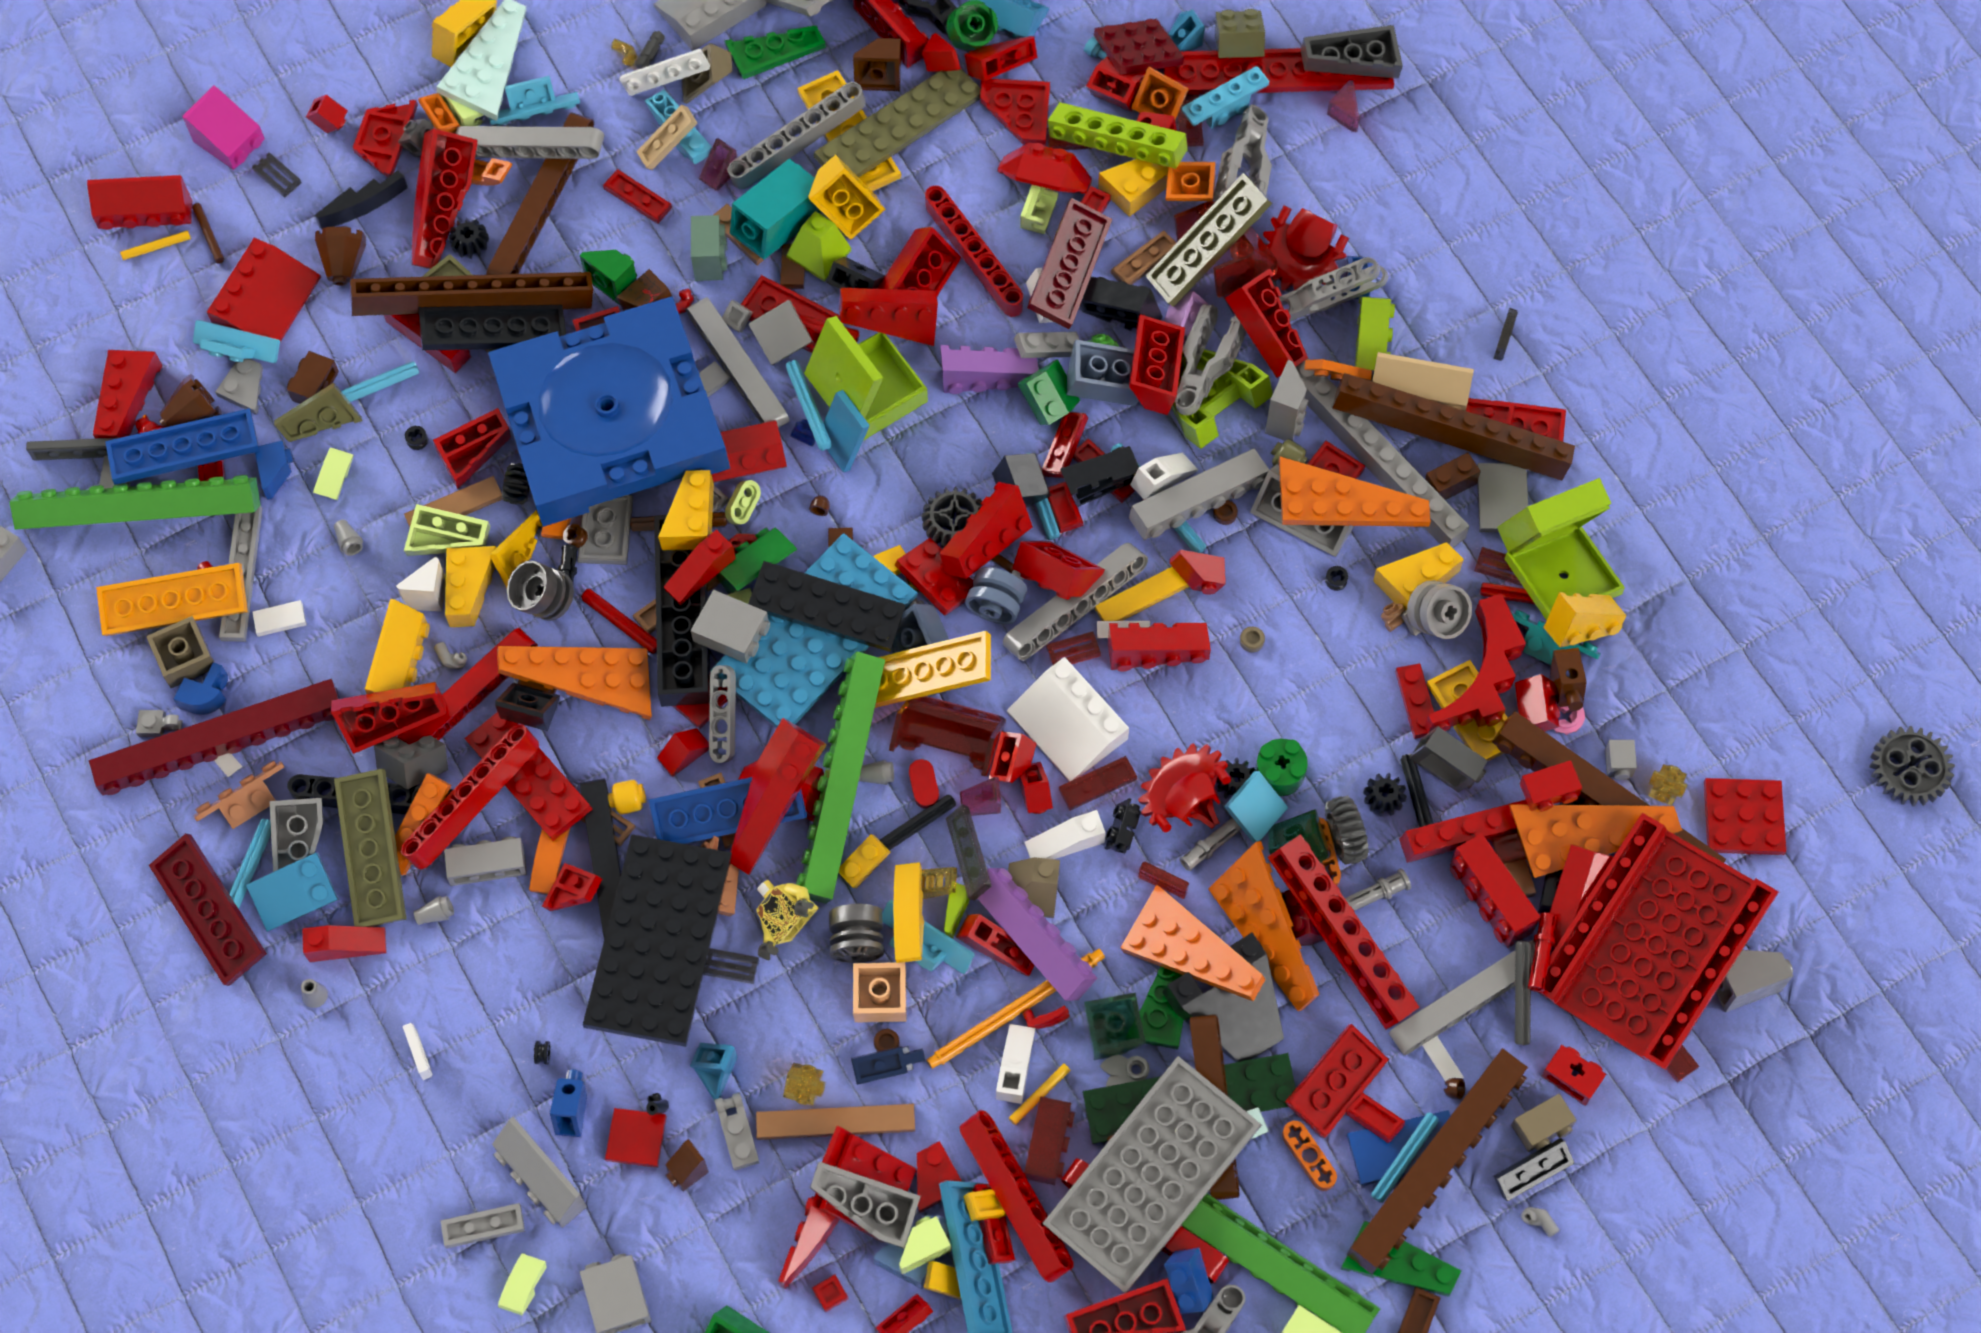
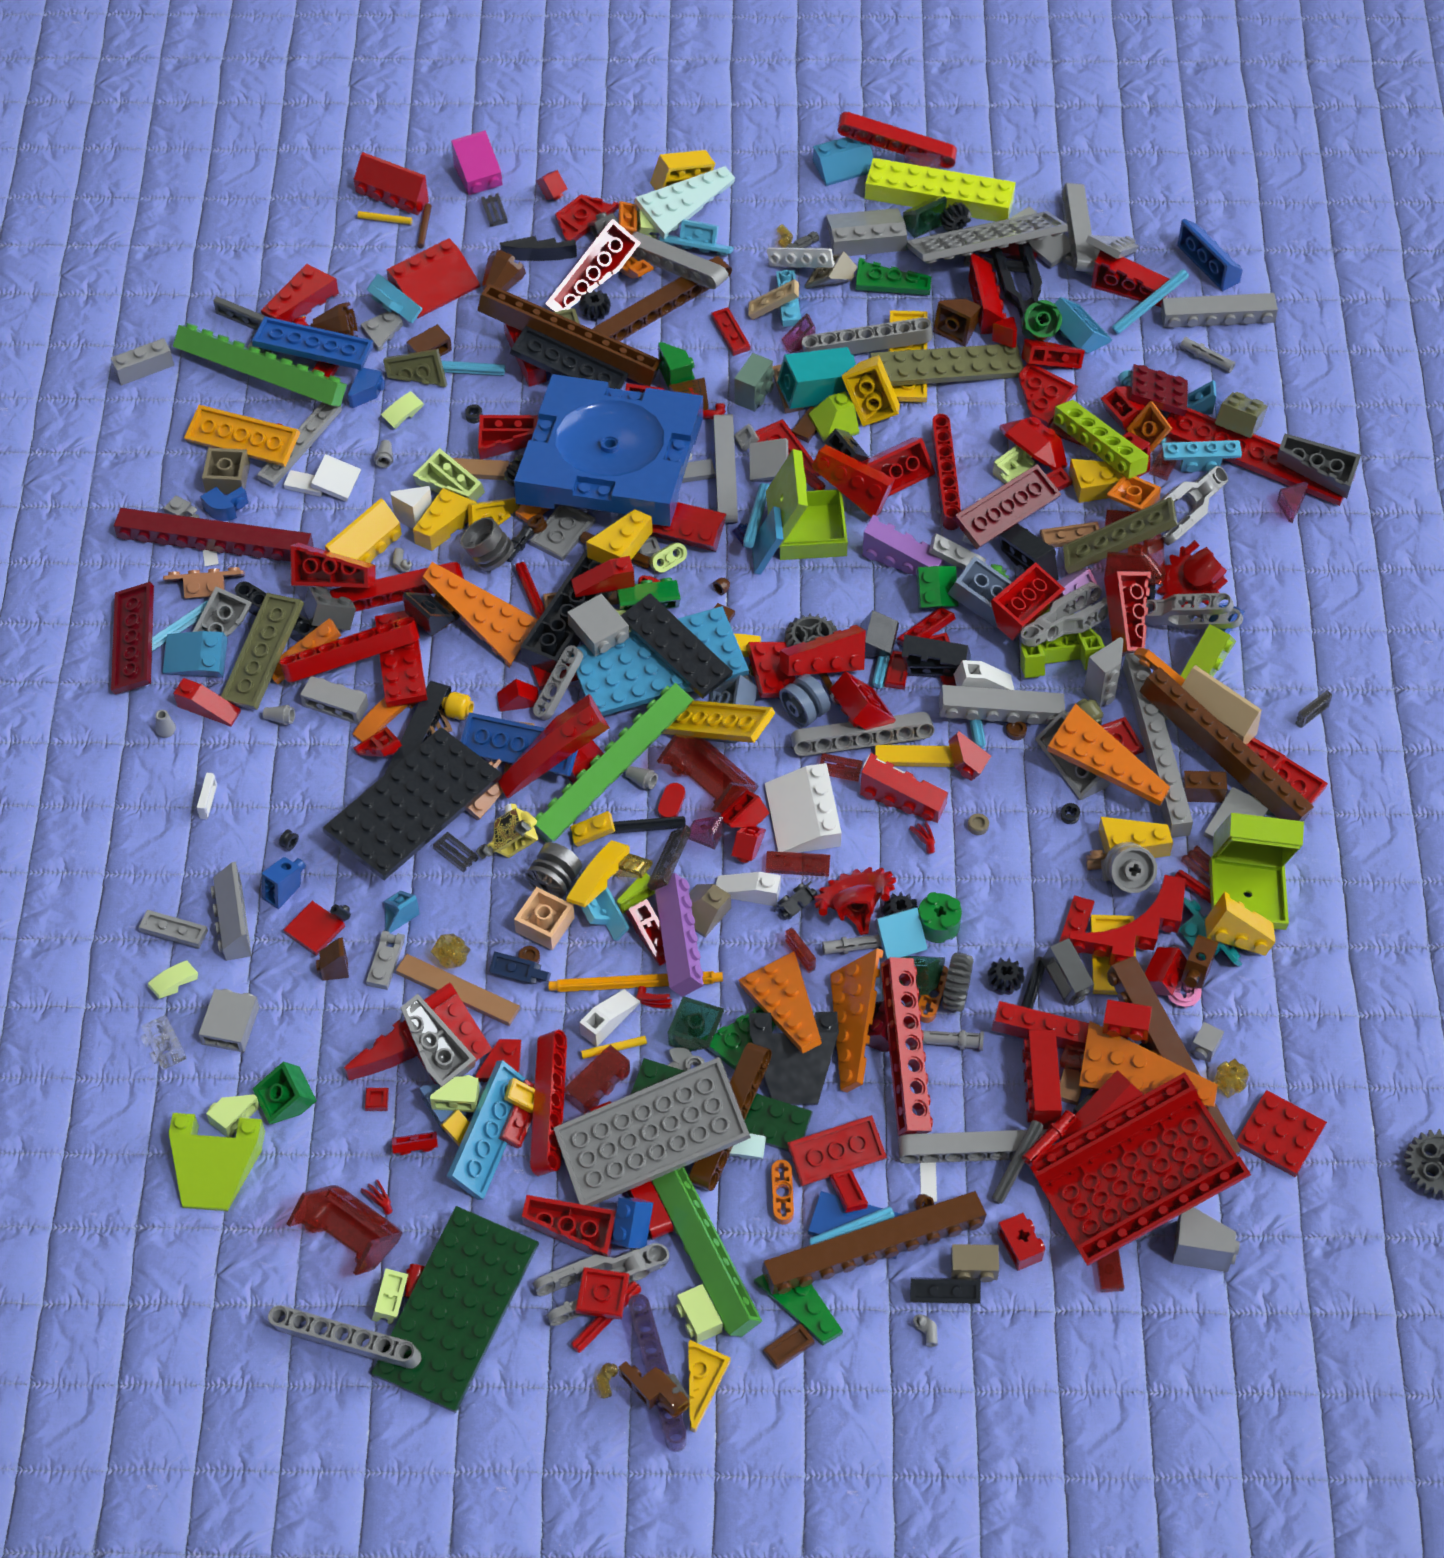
camera: 30 degrees right, 10 degrees down
none -> white tile [310,454,361,502]
none -> red piece [909,822,935,854]

